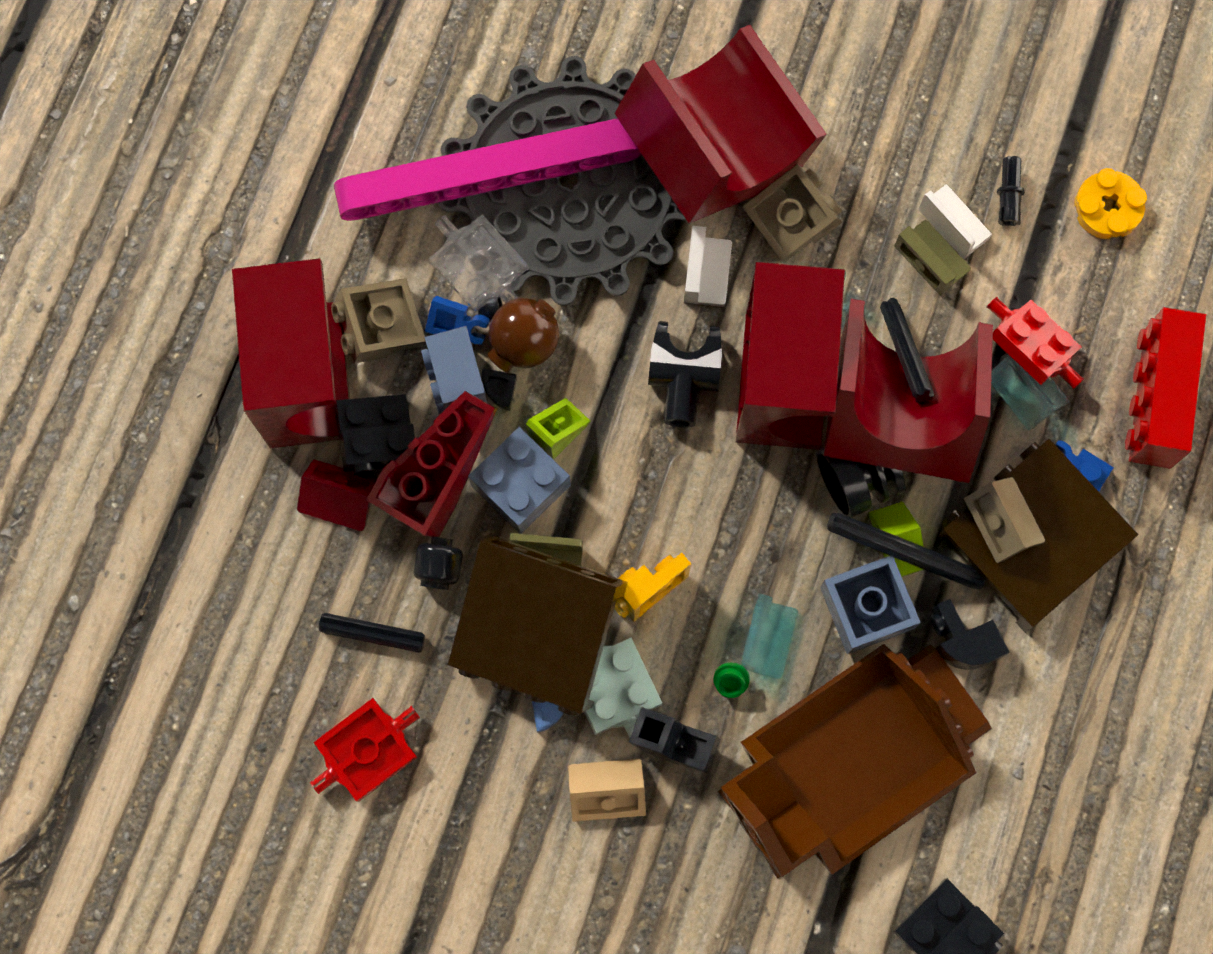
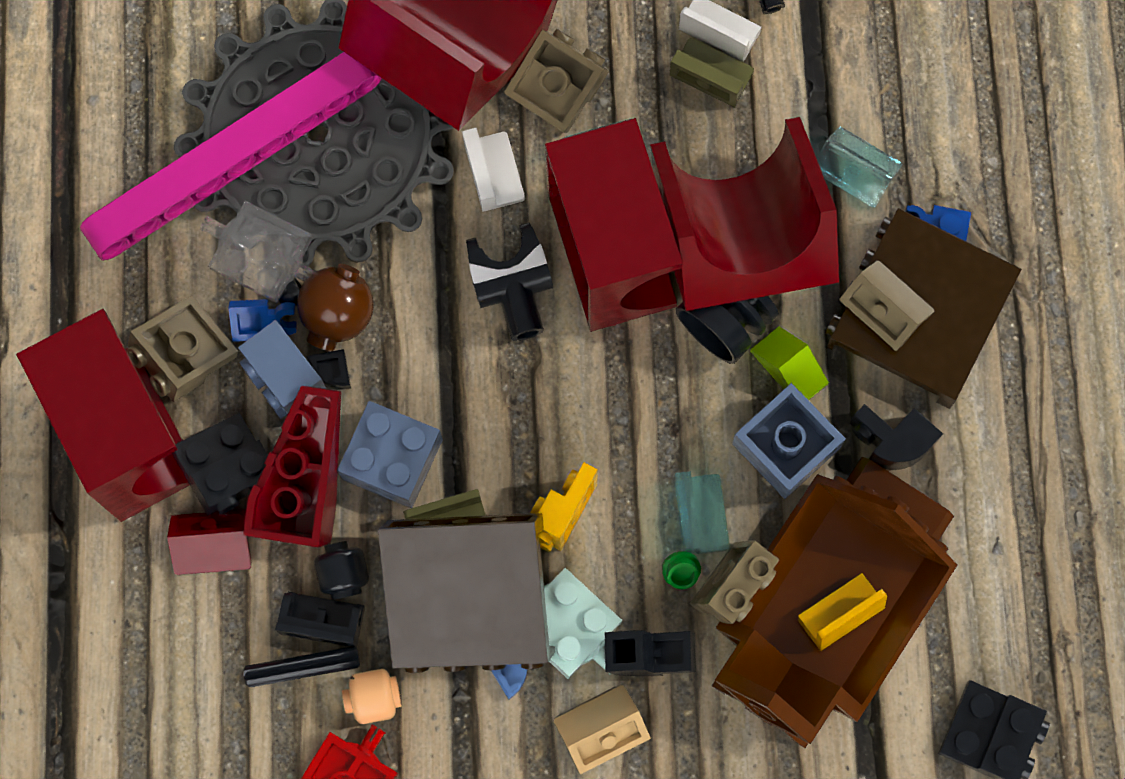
camera: 20 degrees left, 0 degrees up
lime slope [526,398,591,460] -> none
black axle [827,513,985,590] -> none
black axle [880,298,934,404] -> none
plate [987,297,1084,390] -> none
red piece [1125,307,1207,469] -> none
none -> black hinge [275,591,365,648]
none -> light nougat head [342,669,402,724]
none -> dark tan plate [689,540,779,624]
none -> yellow panel [798,573,887,651]

